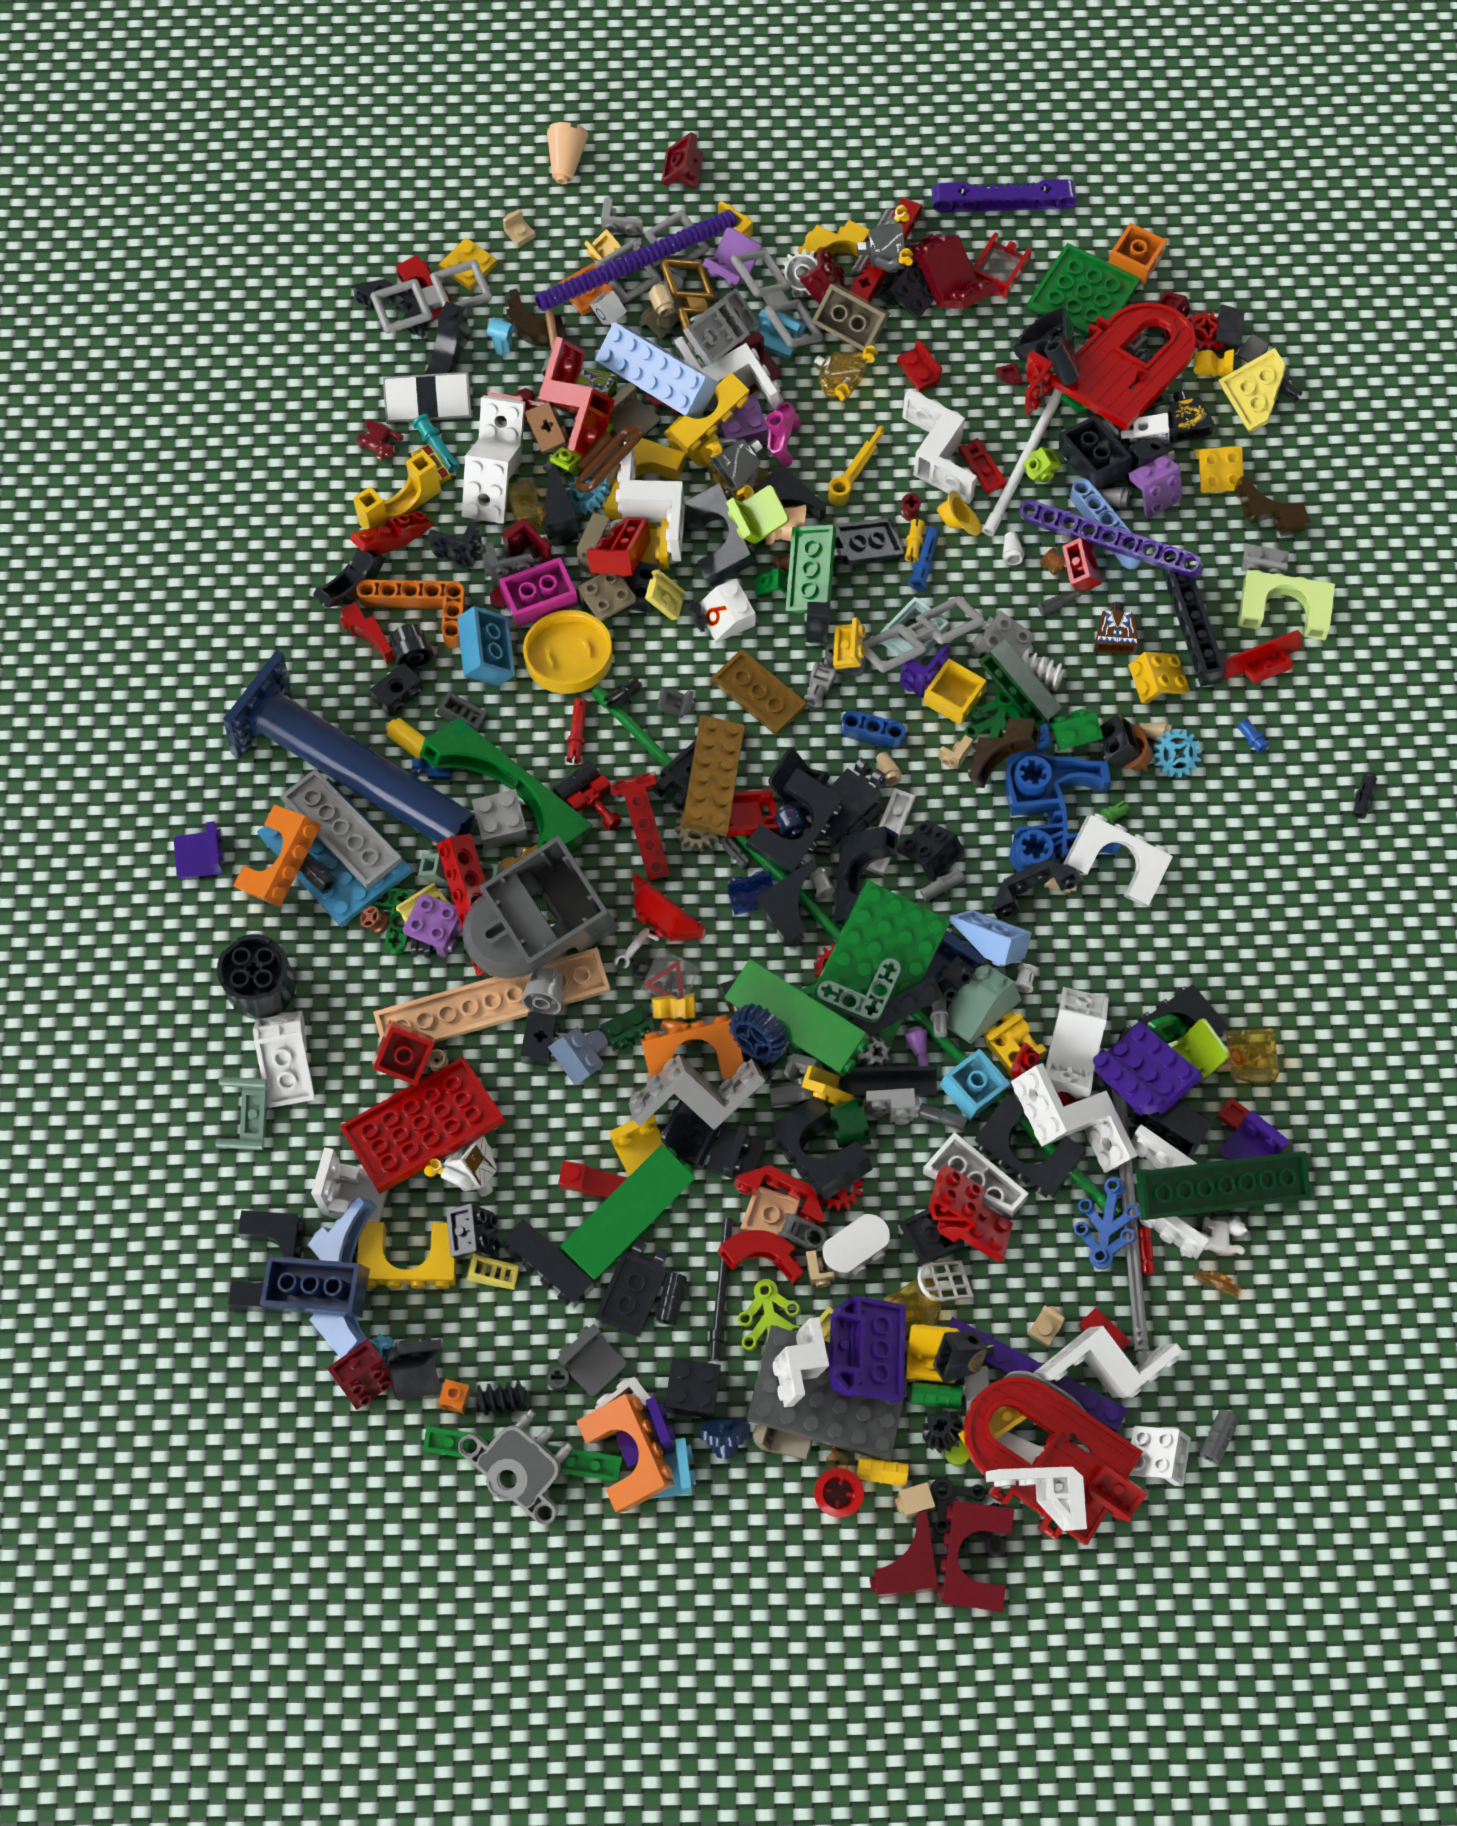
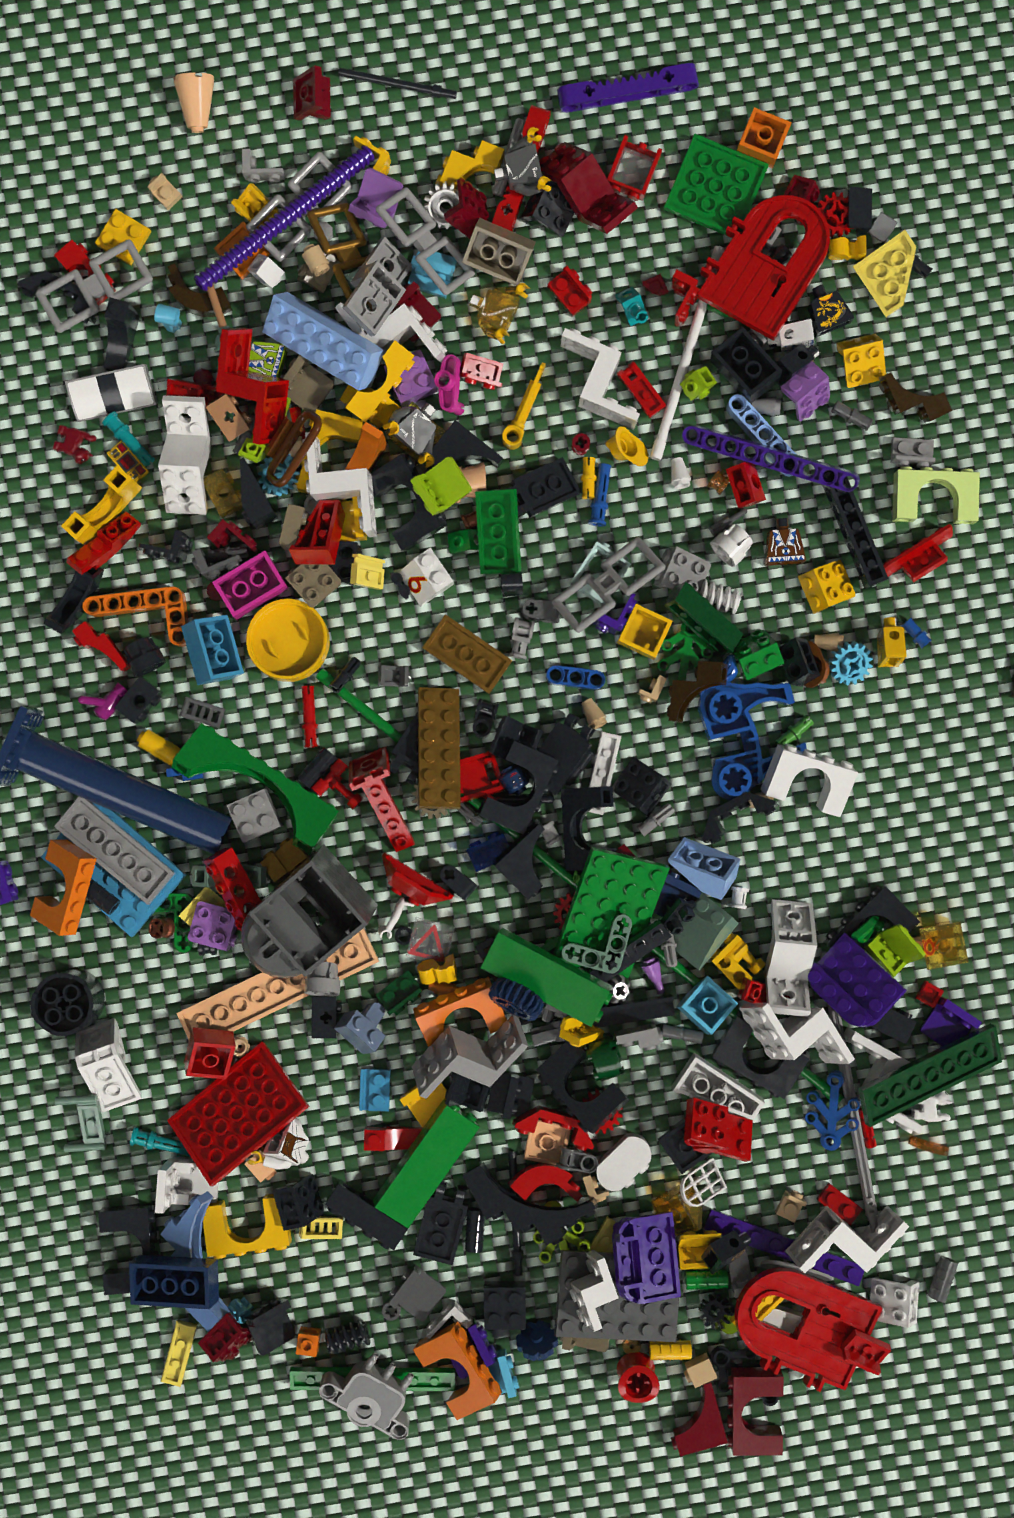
camera: 10 degrees left, 20 degrees up
yellow bracket [833,617,866,669] -> none
white bracket [986,1467,1087,1531] -> none
black arm [1013,307,1080,386] -> none
none -> magenta piece [78,682,128,720]
none -> teal pin [130,1127,191,1157]
none -> light yellow tile [161,1319,198,1387]
none -> light nougat brick [245,1146,277,1183]
none -> black bar [338,68,457,99]
none -> orange arch [345,421,388,473]
none -> dark azure plate [359,1068,391,1112]
none -> black piece [440,865,478,901]
none -> bracket [460,353,504,390]
none -> black arch [463,1162,598,1246]
none -> black piece [473,698,499,739]
none -> teal bracket [615,287,648,326]
none -> white piece [710,524,753,567]
none -> dark grey pin [831,400,873,431]
none -> yellow torso [877,617,907,667]

